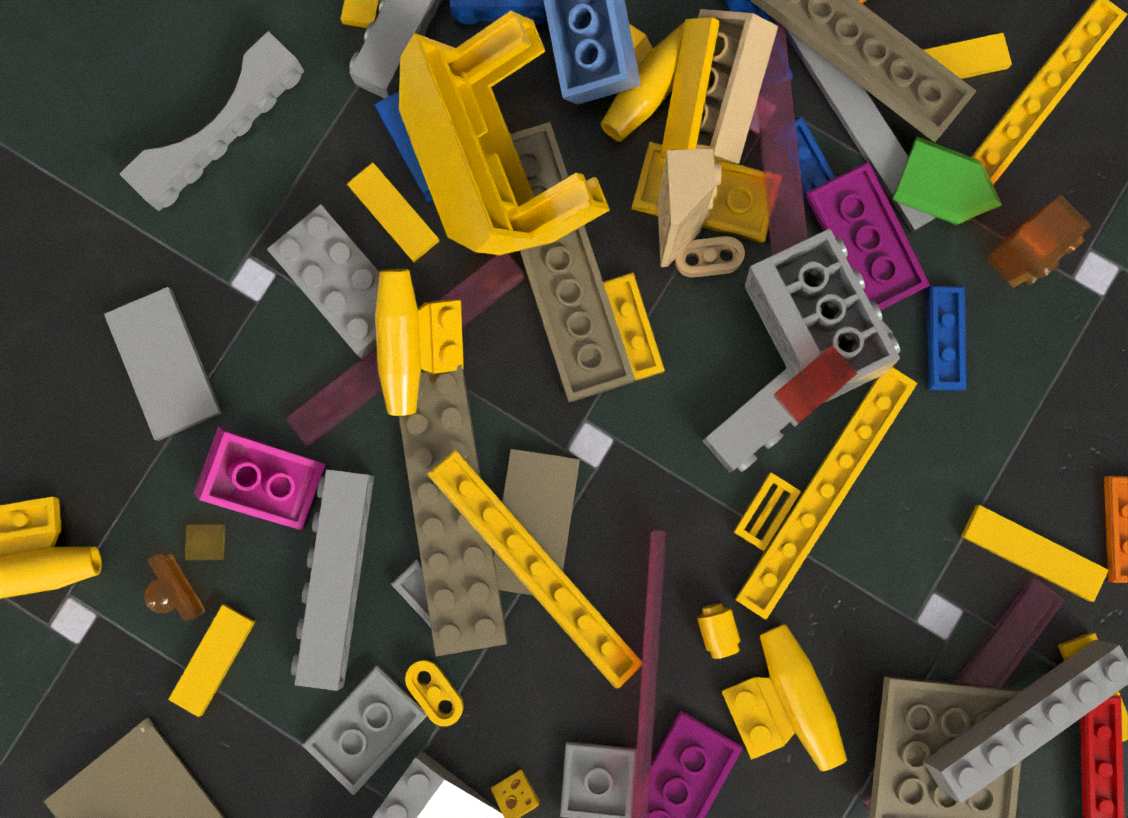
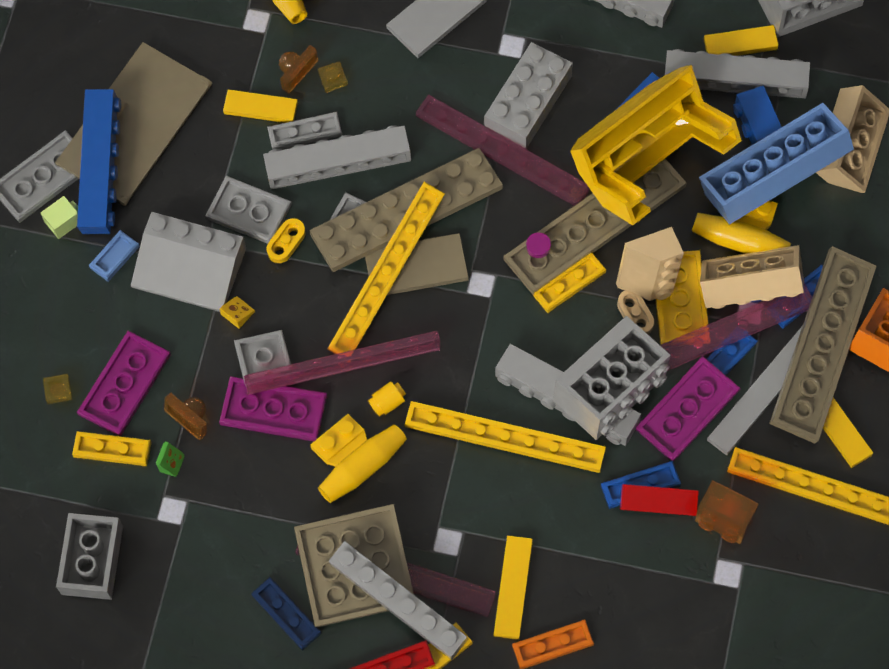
camera: 70 degrees right, 15 degrees down
dark pink slope [194,427,326,530] -> none
yellow tile [347,163,439,263] -> none
yellow plate [375,269,464,416] -> none
yellow tile [660,17,720,158] -> none
yellow tile [733,473,801,551] -> none
clear red tile [773,346,858,424] -> none
bright green tile [892,137,1002,225] -> none
none -> light grey tile [267,112,342,150]
none -> magenta tile [526,233,551,258]
none -> red tile [620,484,698,516]

